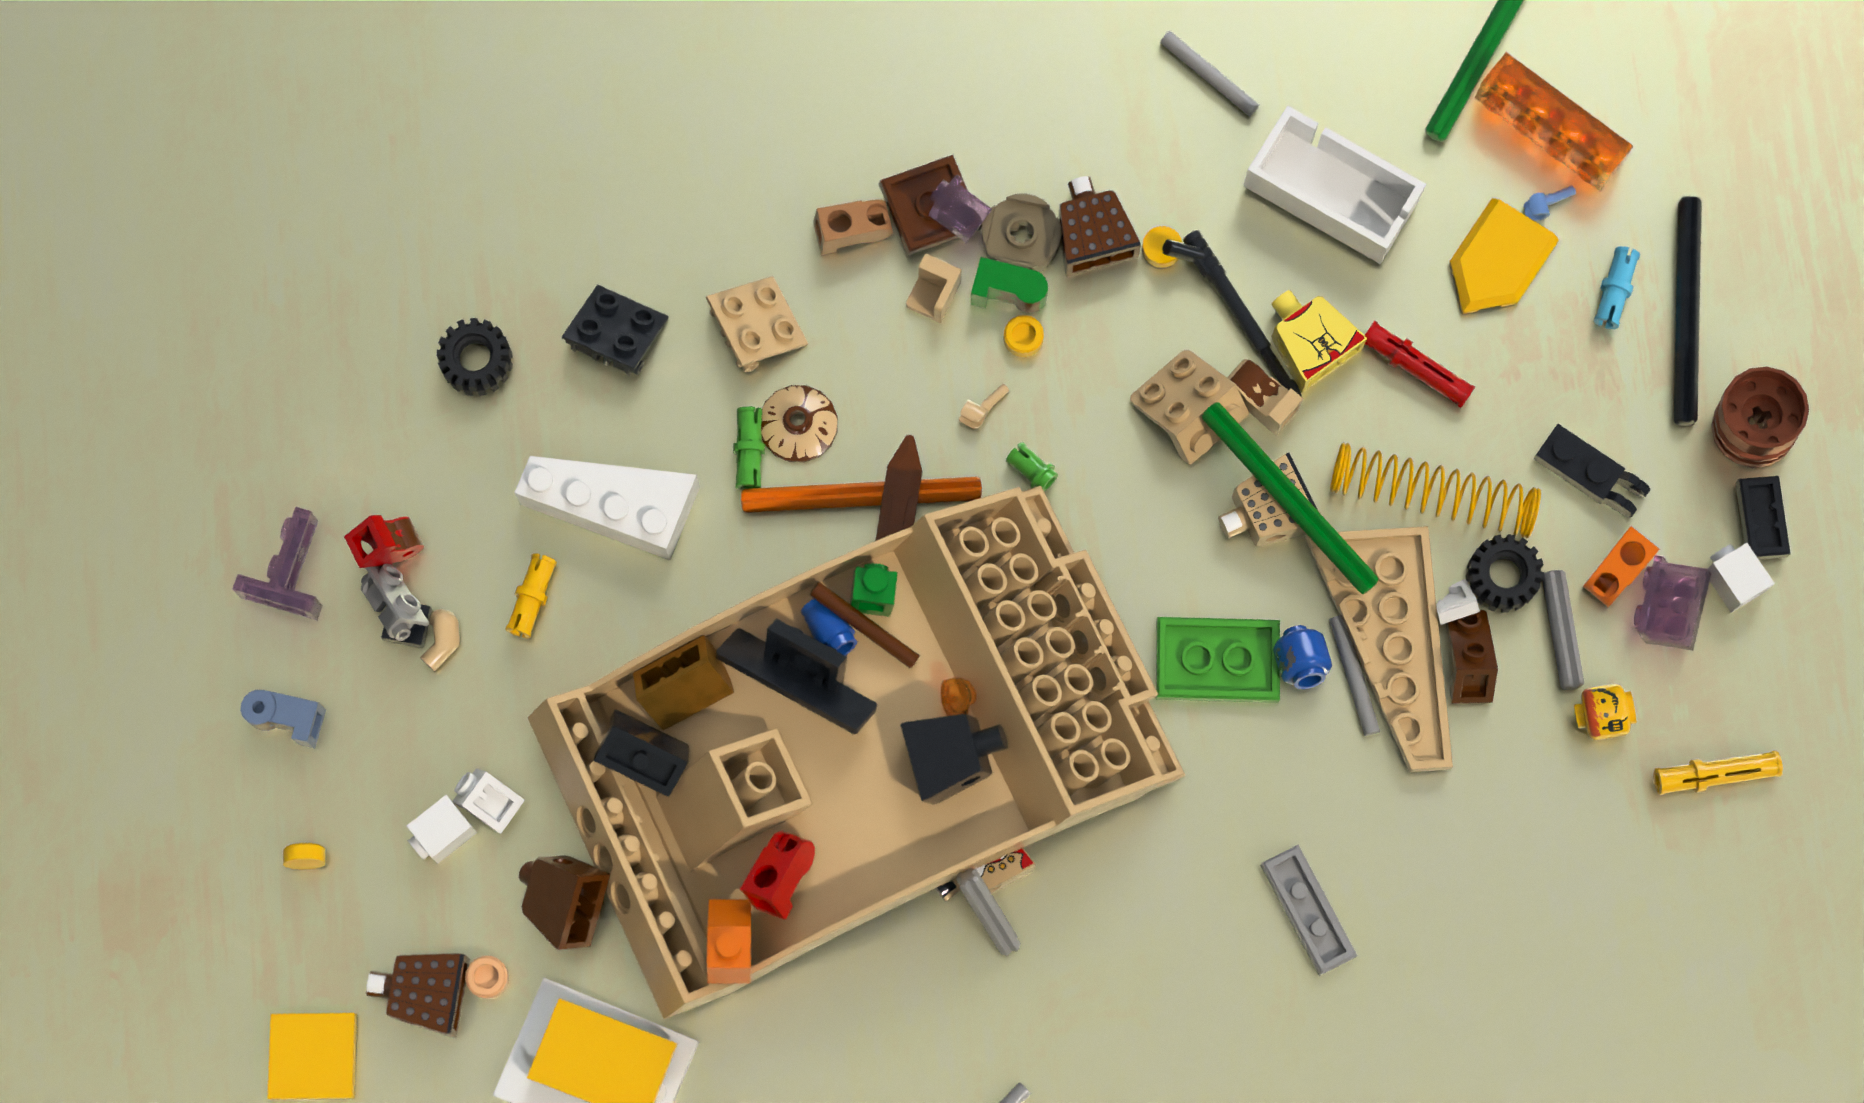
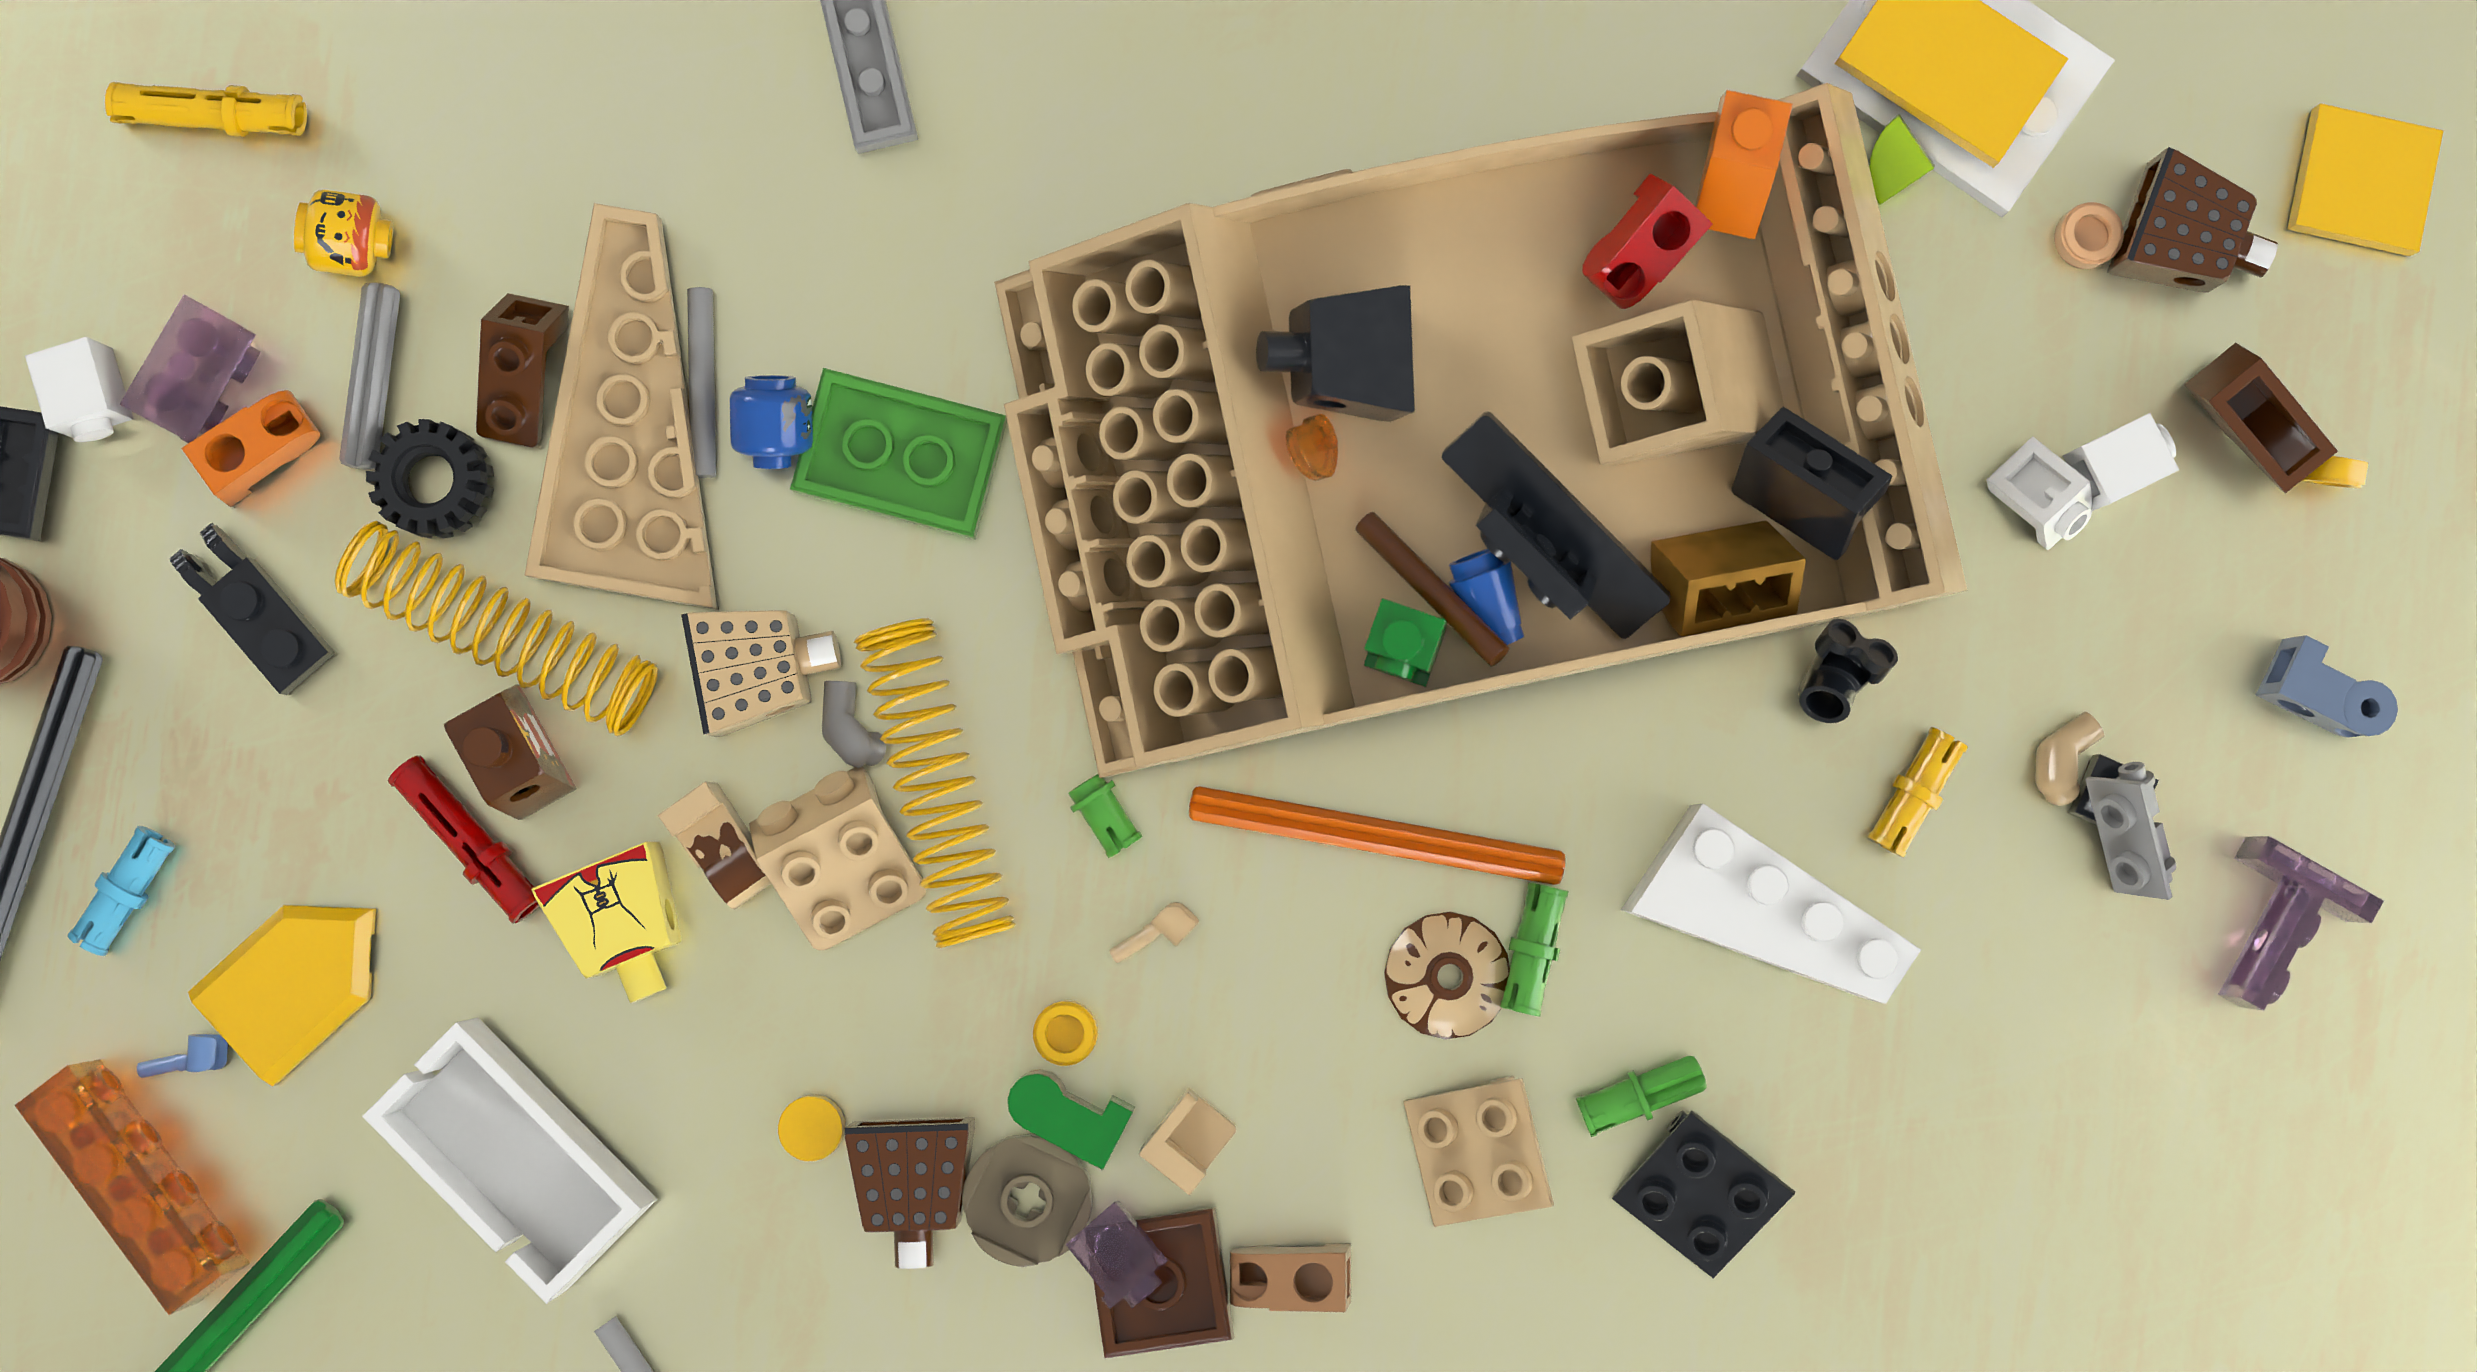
camera: 165 degrees left, 10 degrees up
red leg [344,515,424,568] -> none
black tyre [437,318,513,396] -> none
reddish brown torso [519,855,610,950] -> none
reddish brown piece [875,435,922,541] -> none
light grey axle [957,868,1020,956] -> none
black piece [1162,230,1302,396] -> none
green axle [1202,402,1379,594] -> none
white tile [1436,579,1480,625] -> none
none -> reddish brown torso [444,684,577,820]
none -> light grey arm [822,681,886,768]
none -> yellow piece [854,618,1016,948]
none -> bright green axle [1576,1056,1707,1137]
none -> black plate [1799,619,1898,723]
none -> lime tile [1869,114,1935,205]
none -> reddish brown slope [2184,342,2338,494]

